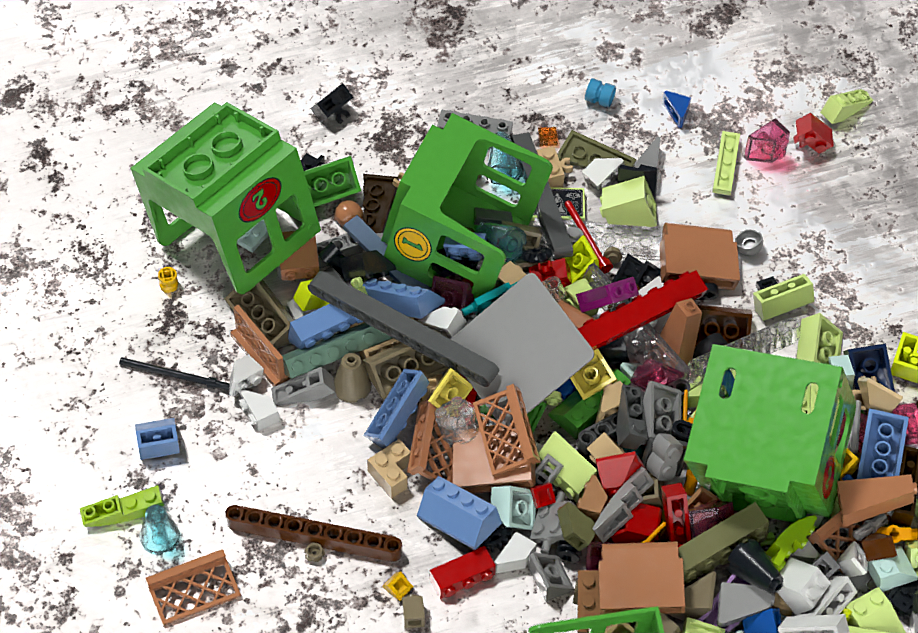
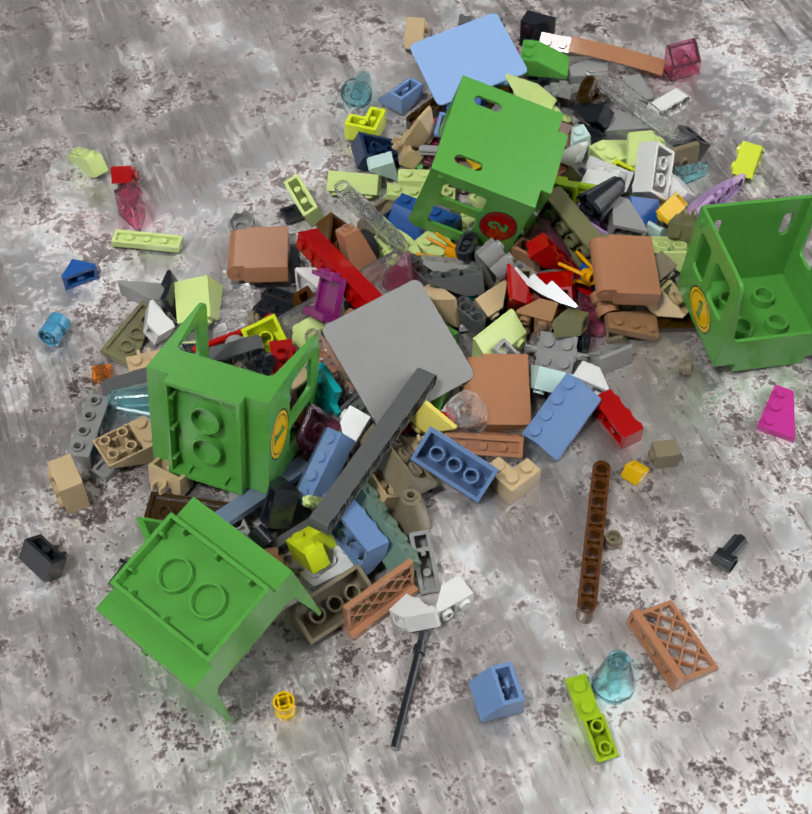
camera: 90 degrees left, 5 degrees down
nougat fence [473,384,541,477] -> none
red plate [530,482,556,508] -> none
none -> tan brick [46,453,90,515]

